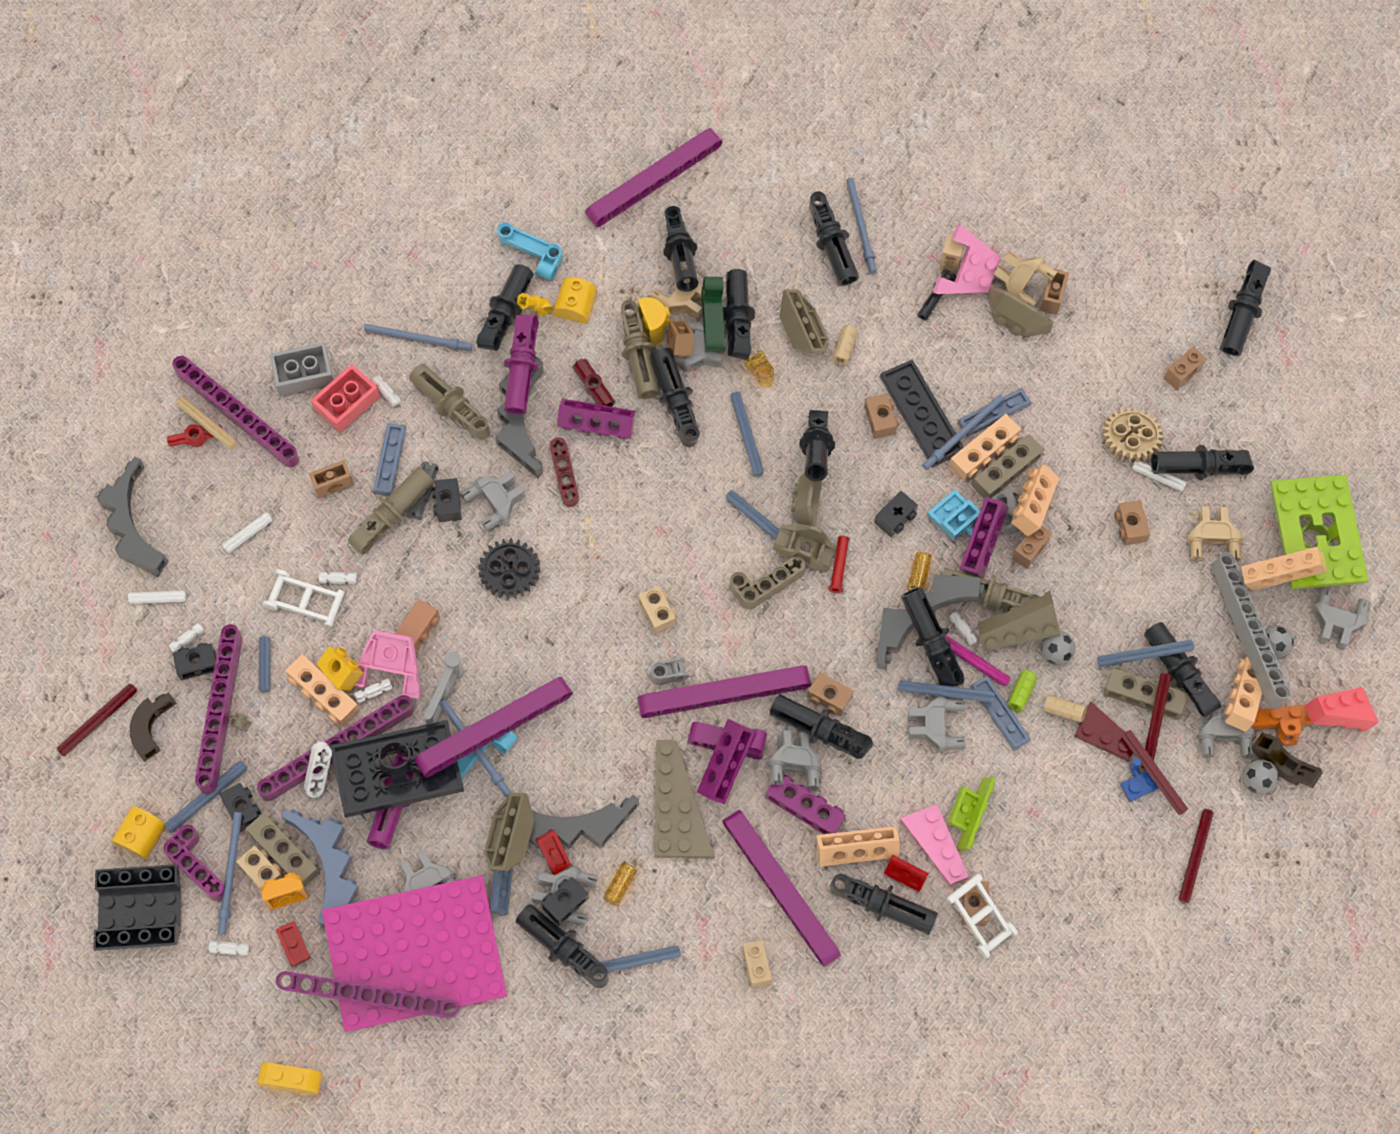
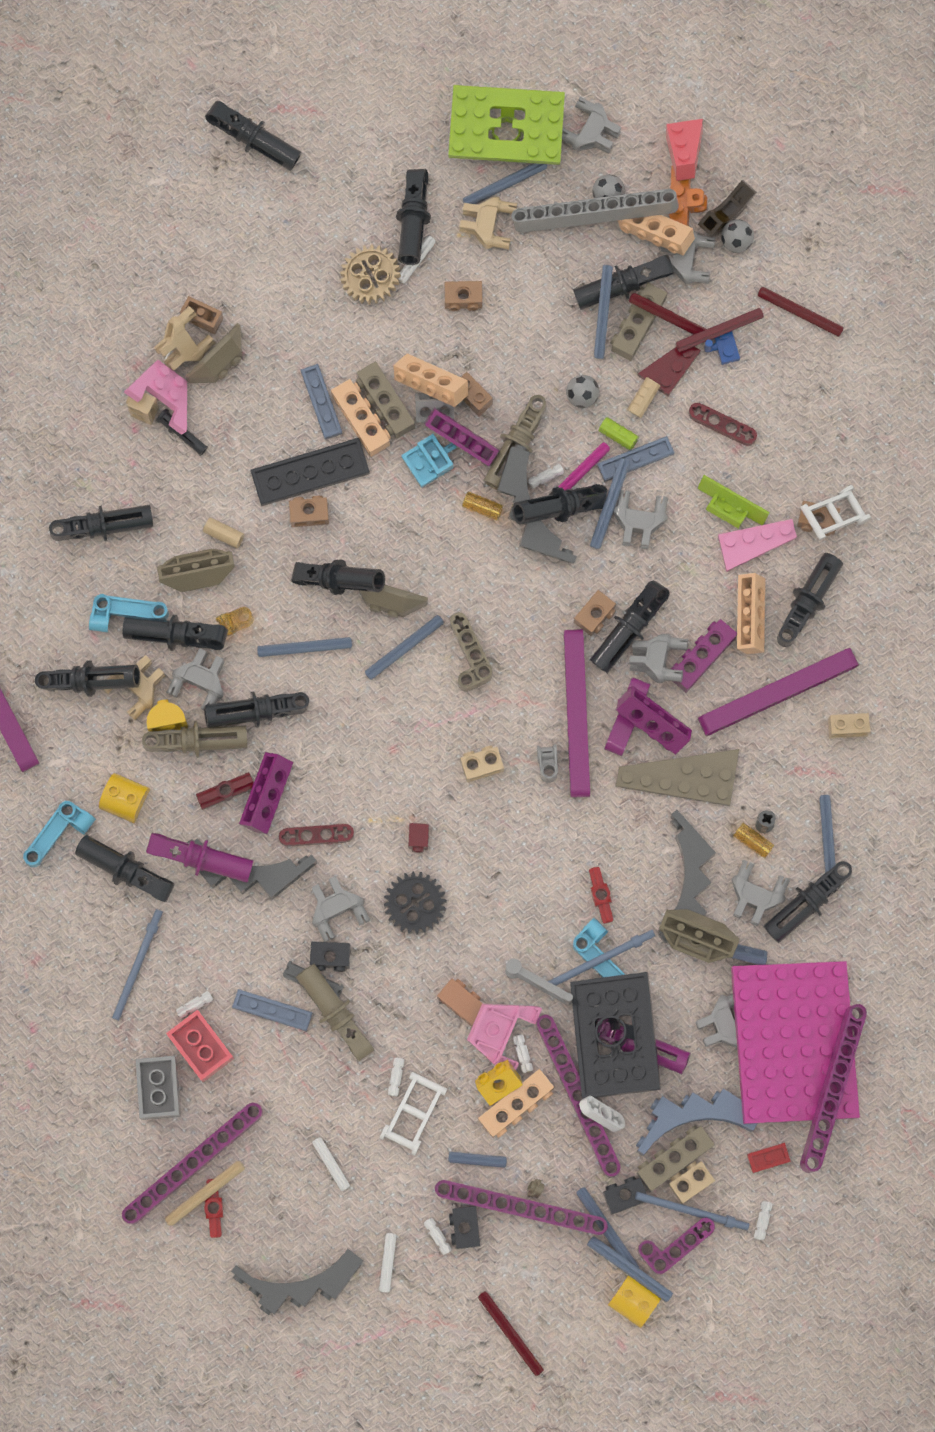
camera: 80 degrees left, 10 degrees up
black slope [94,864,182,951] -> none
dark brown arch [130,692,177,762] -> none
yellow brick [256,1062,323,1096] -> none
light orange slope [261,873,309,911] -> none
medium nougat brick [309,460,354,498] -> none
dark tan piece [409,364,490,440] -> none
magenta beam [414,677,573,777] -> none
yellow connector [517,293,553,316] -> none
red plate [535,829,571,875] -> none
black brick [542,877,589,926] -> none
medium nougat brick [667,321,694,358] -> none
dark green beam [701,277,725,351] -> none
dark tan piece [773,524,836,572] -> none
red pin [828,536,850,593] -> none
sand blue bar [846,177,877,274] -> none
black brick [874,491,918,537] -> none
red plate [884,855,929,892] -> none
sand blue bar [922,394,1004,470] -> none
dark tan wedge [978,591,1060,651] -> none
medium nougat brick [1164,346,1207,390] -> none
light nougat brick [1241,547,1327,591] -> none
none -> medium azure piece [89,594,169,633]
none -> dark red brick [408,823,429,853]
none -> sand blue axle [463,163,547,204]
none -> sand blue axle [587,1236,673,1302]
none -> red axle [589,867,614,924]
none -> dark red beam [689,403,757,446]
none -> dark grey axle [755,810,776,834]

